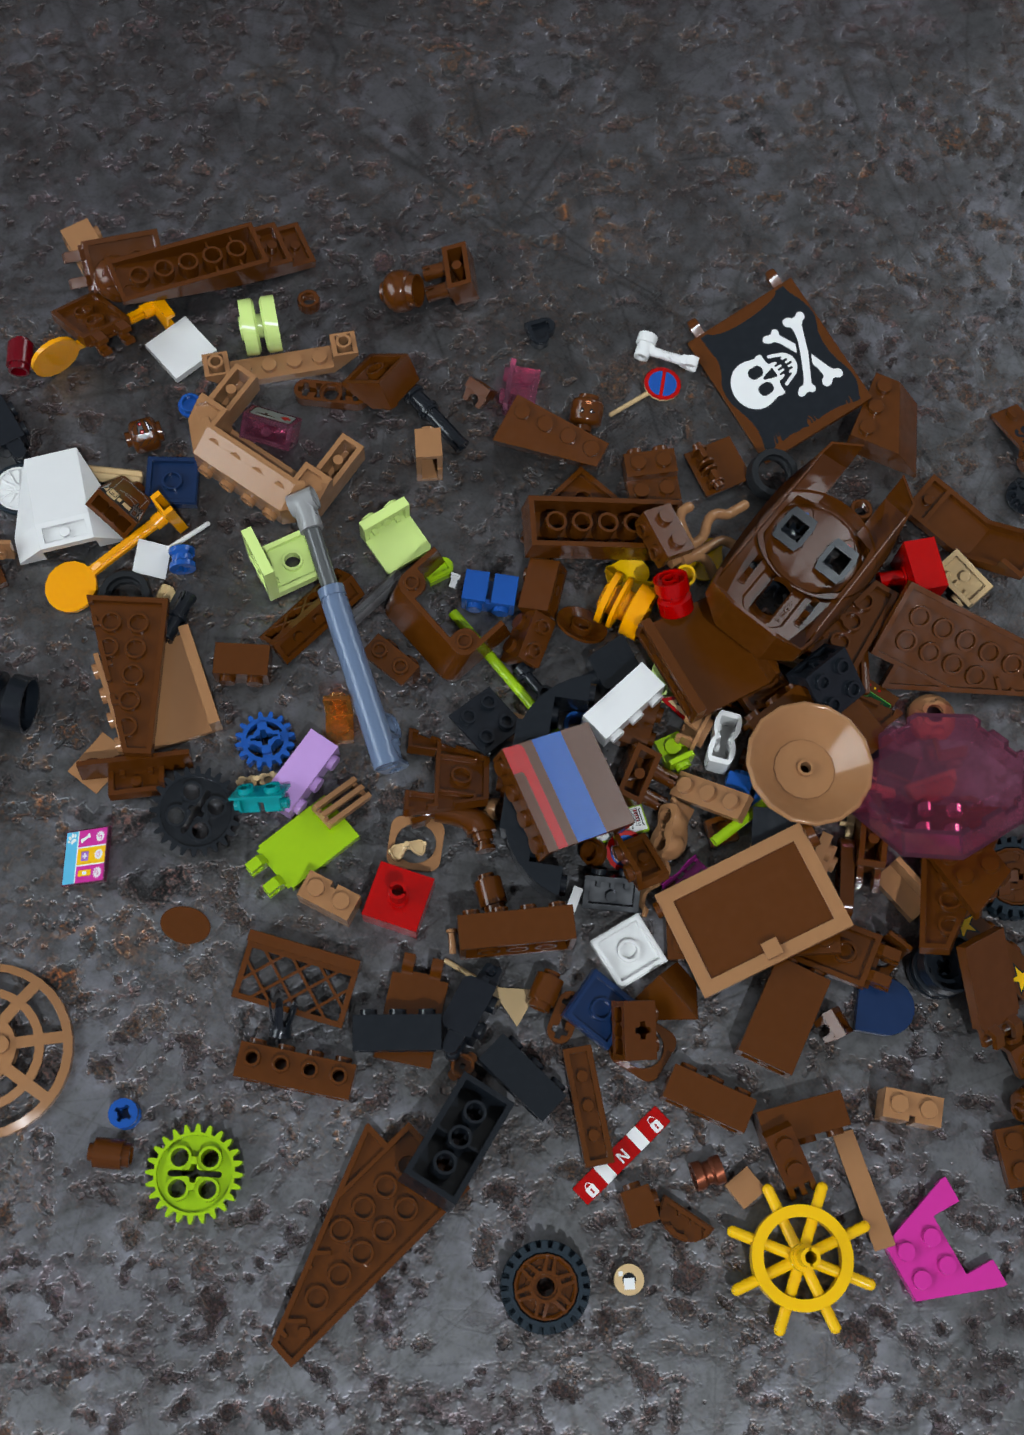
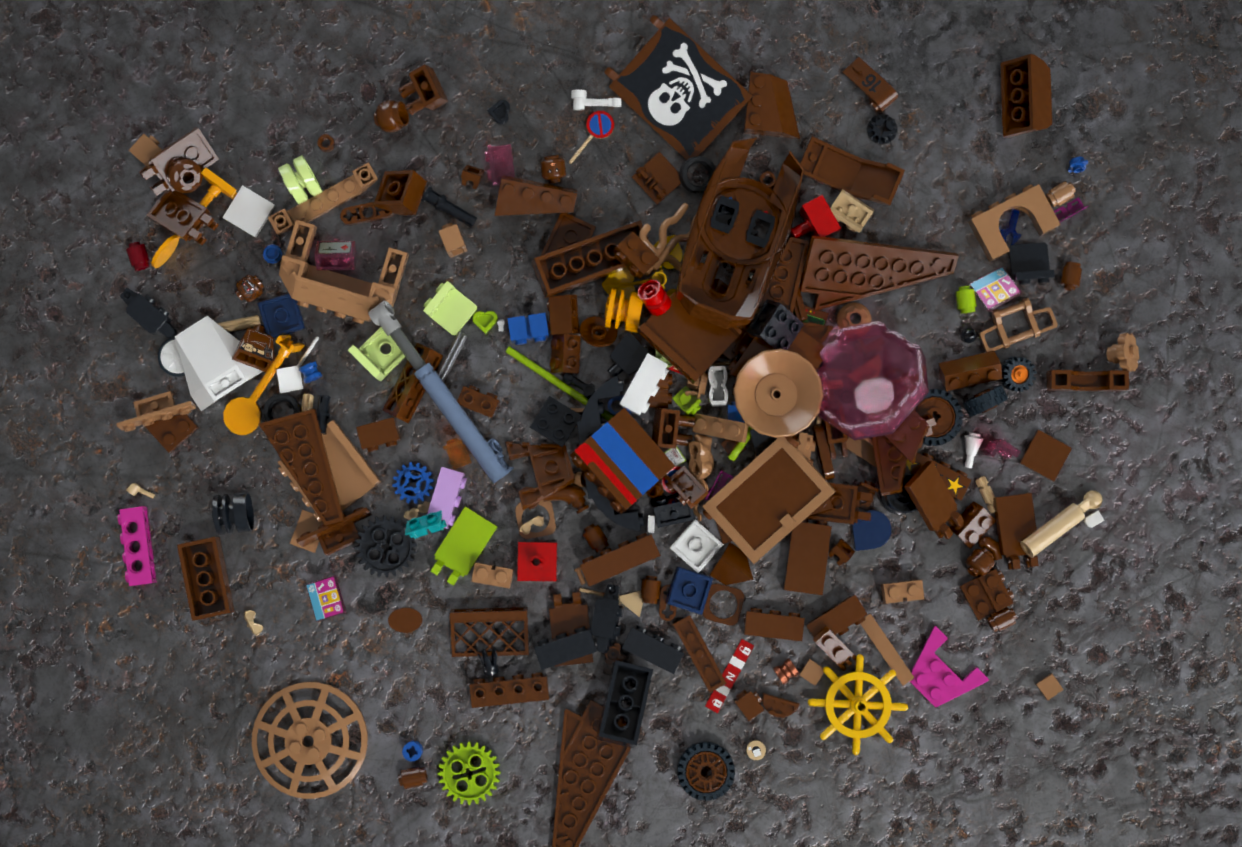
camera: 10 degrees left, 15 degrees up
reddish brown slope [105,222,316,305] -> none
medium nougat tile [311,776,372,829] -> none
reddish brown windscreen [385,547,511,682] -> none
reddish brown brick [611,1000,659,1061] -> none
reddish brown plate [621,445,682,500] -> none

